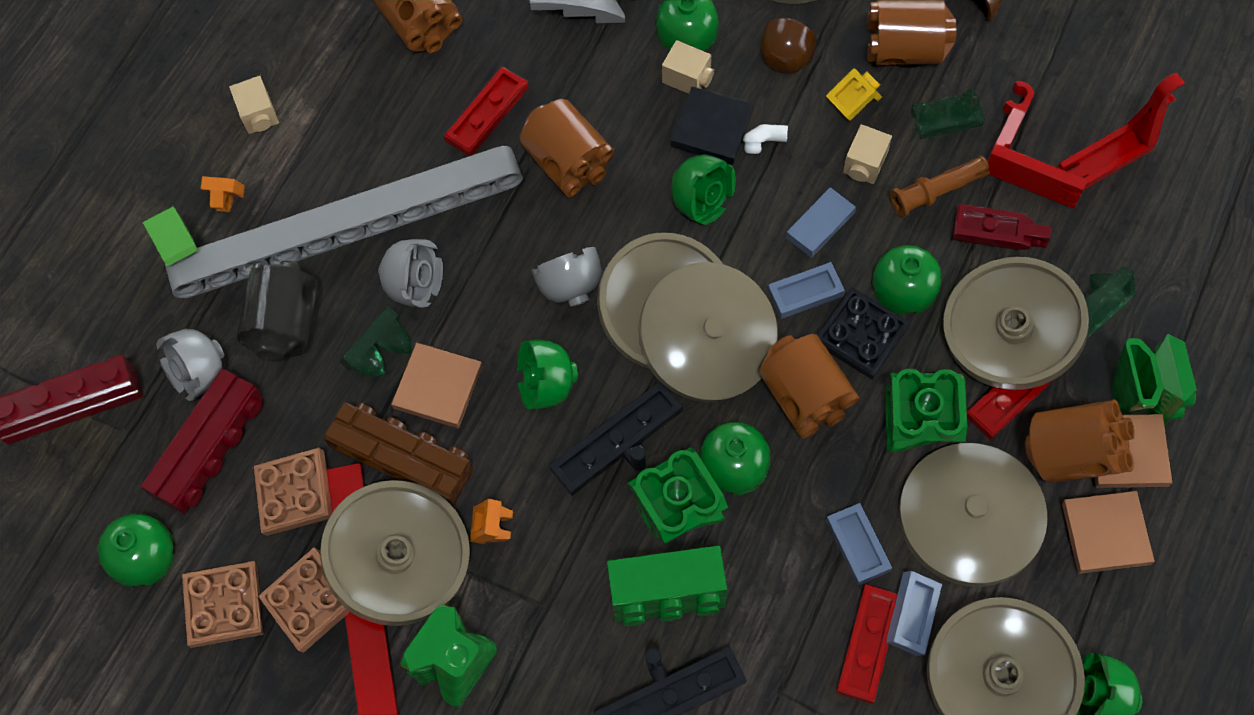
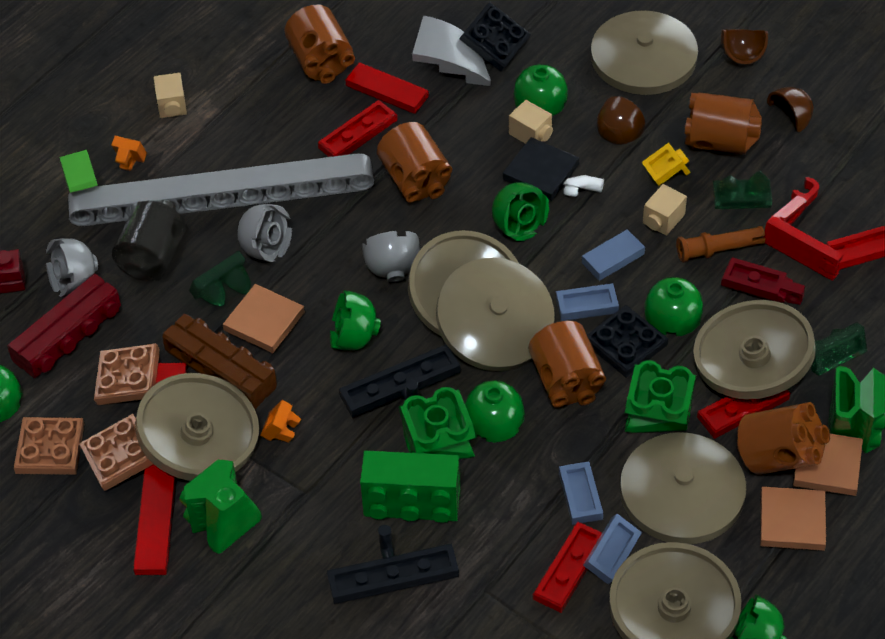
camera: 10 degrees right, 15 degrees down
none -> red tile [345,62,429,114]

